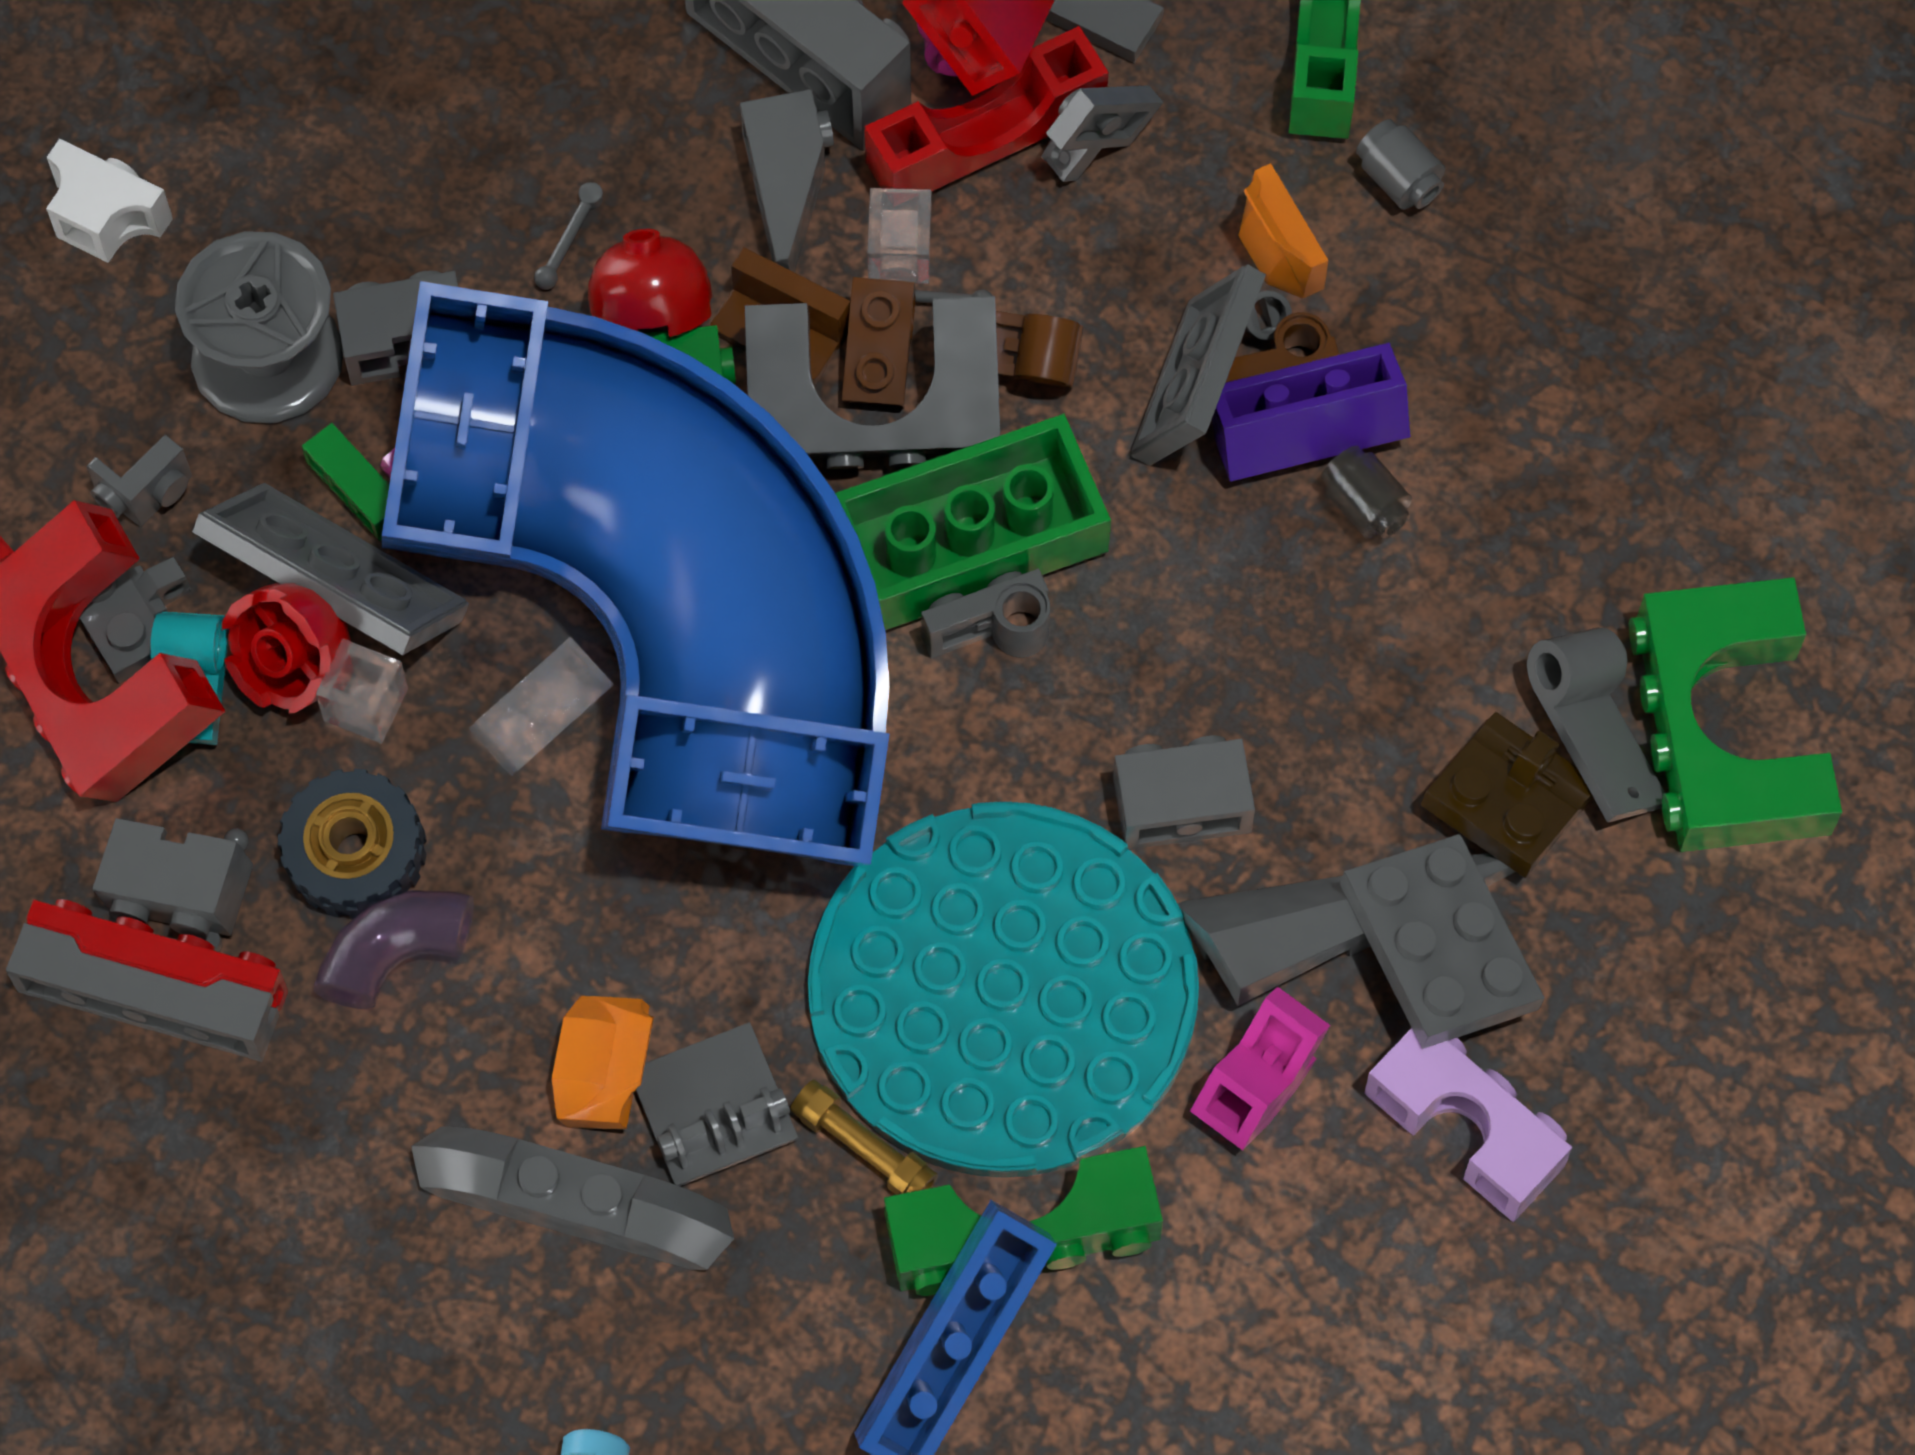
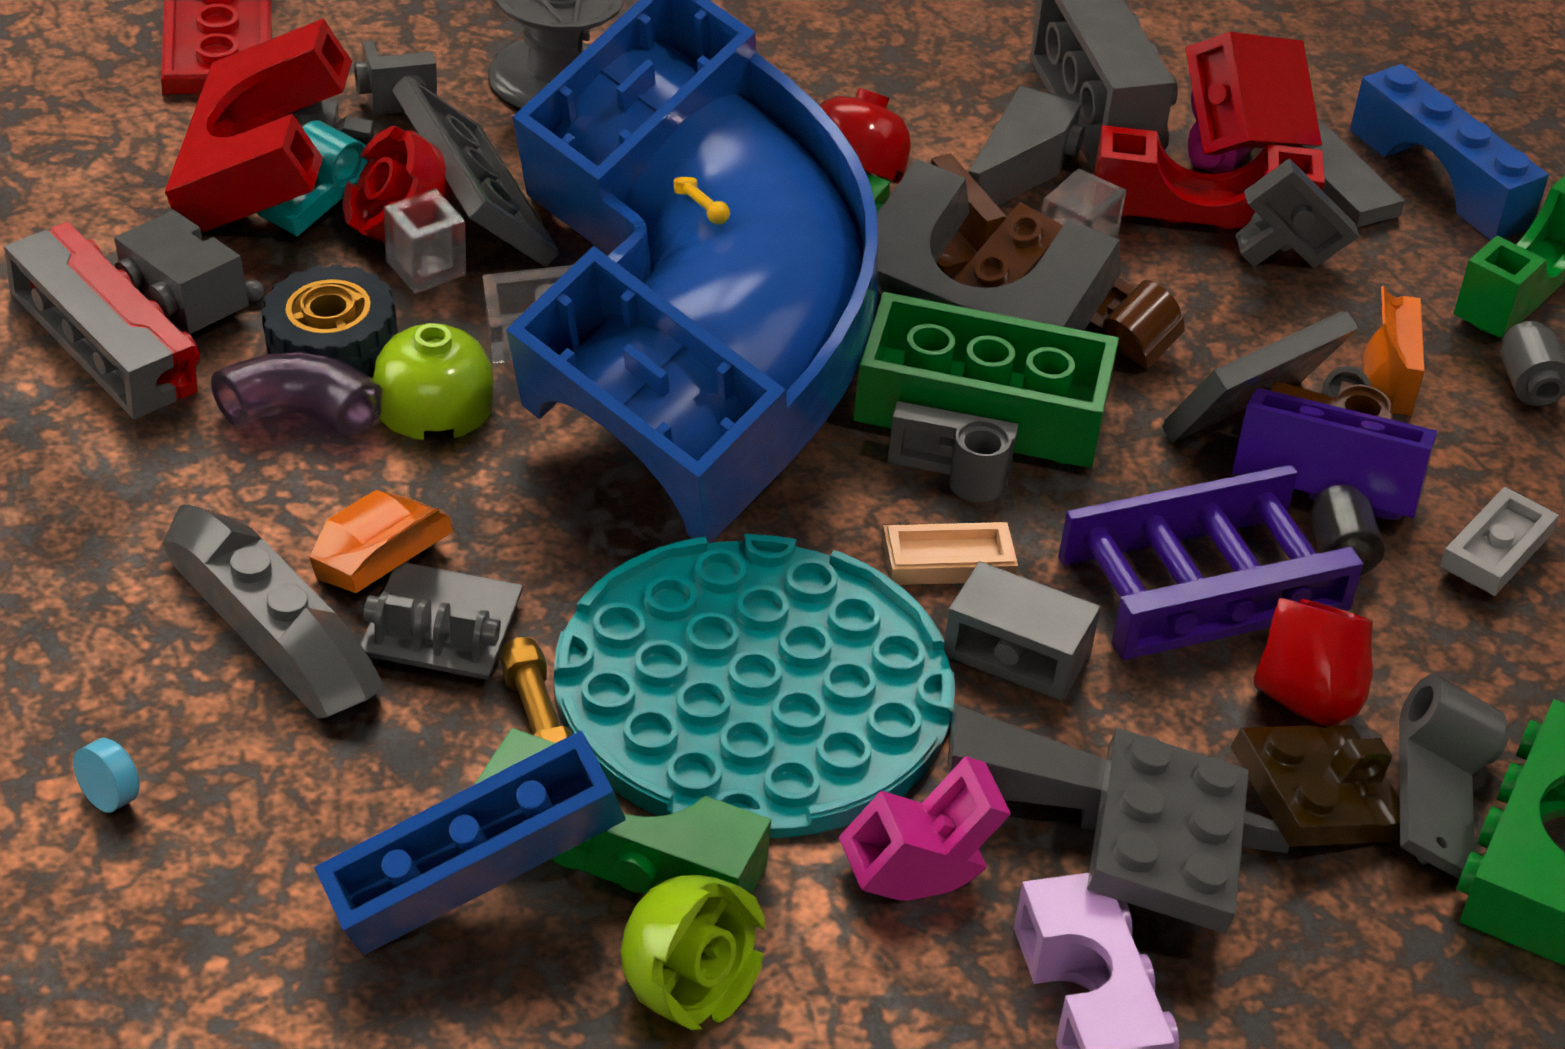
camera: 30 degrees right, 25 degrees down
none -> lime cylinder [372,323,494,440]
none -> lime cylinder [621,875,766,1030]
none -> yellow hinge [674,177,731,225]
none -> light nougat tile [881,522,1018,585]
none -> dark purple fence [1058,465,1364,661]
none -> red piece [1253,598,1373,728]
none -> light grey plate [1440,487,1559,596]

